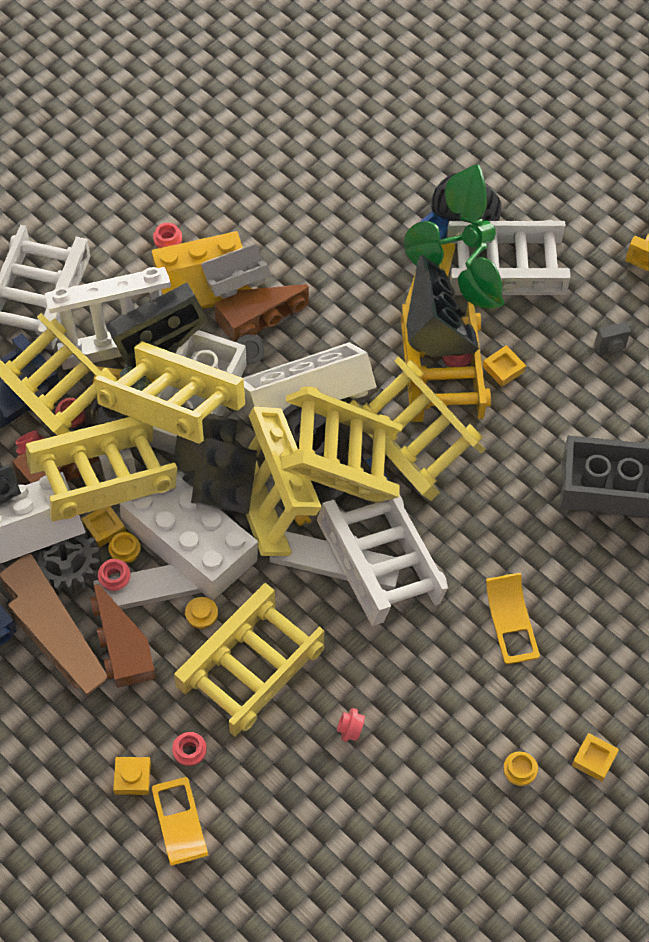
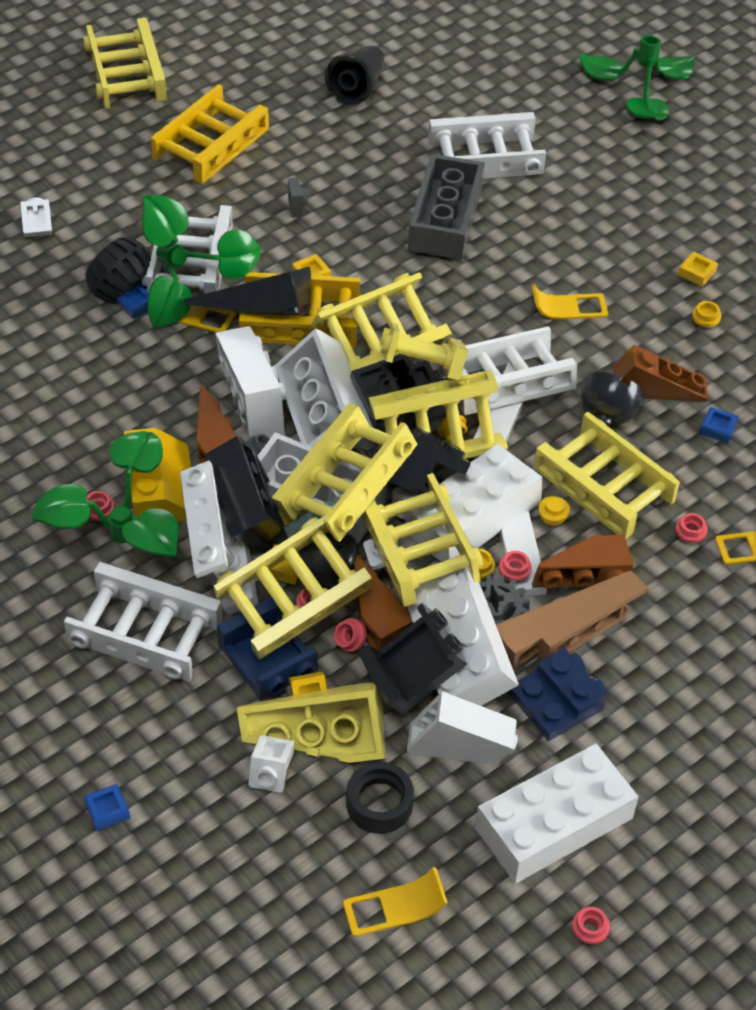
camera: 85 degrees left, 10 degrees down
yellow plate [113,757,151,795] -> none
light grey bracket [201,243,272,298] -> none
coral plate [337,708,365,742] -> none
none -> white bracket [20,197,52,237]
none -> green plant [32,431,179,557]
none -> white wedge [216,326,286,439]
none -> black cylinder [581,372,644,428]
none -> dark orange slope [613,345,708,402]
none -> blue tile [699,407,739,444]

